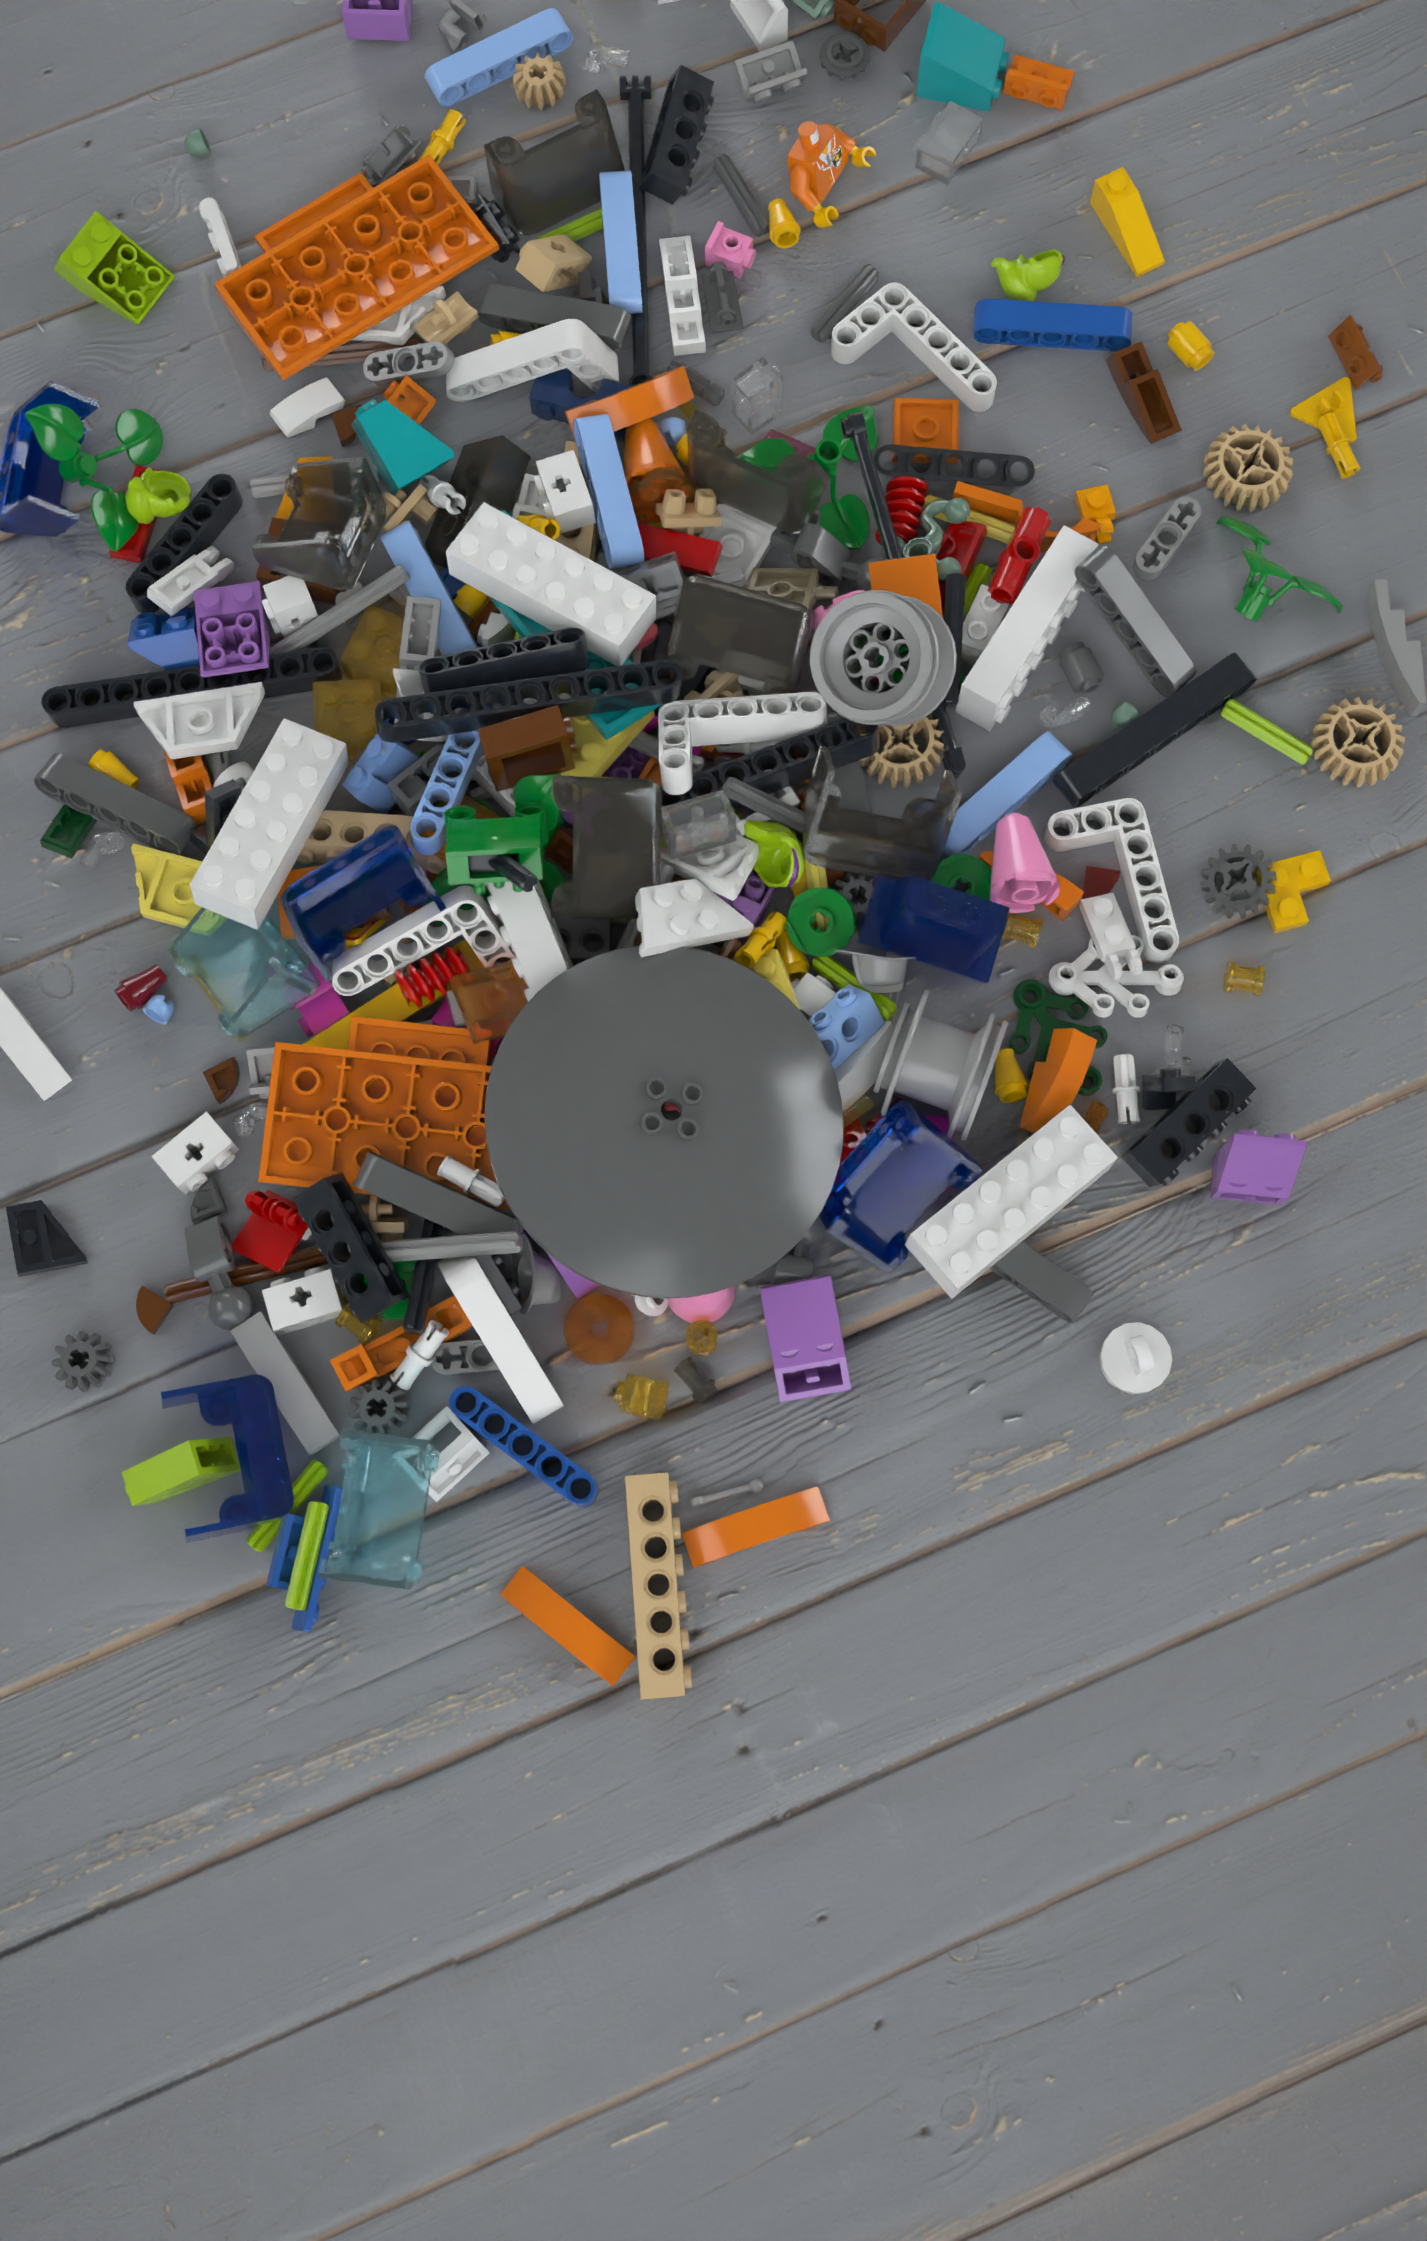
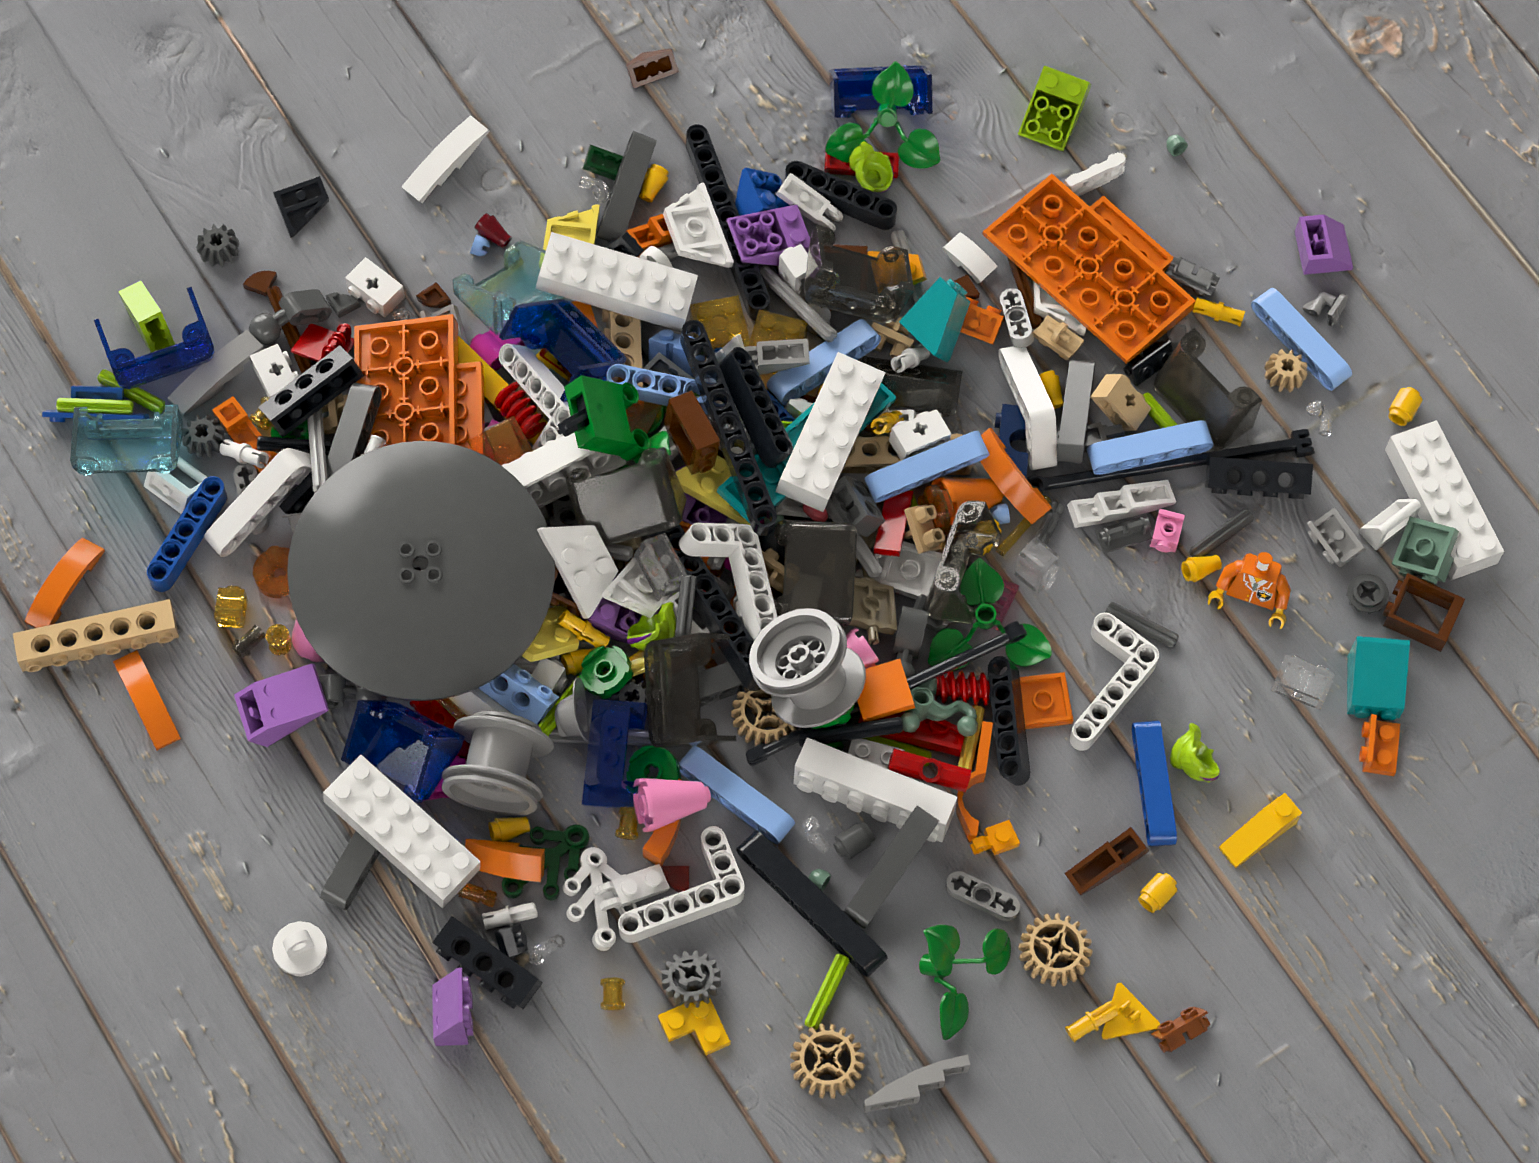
camera: 75 degrees right, 10 degrees down
light grey hinge [689,1479,763,1507] -> none

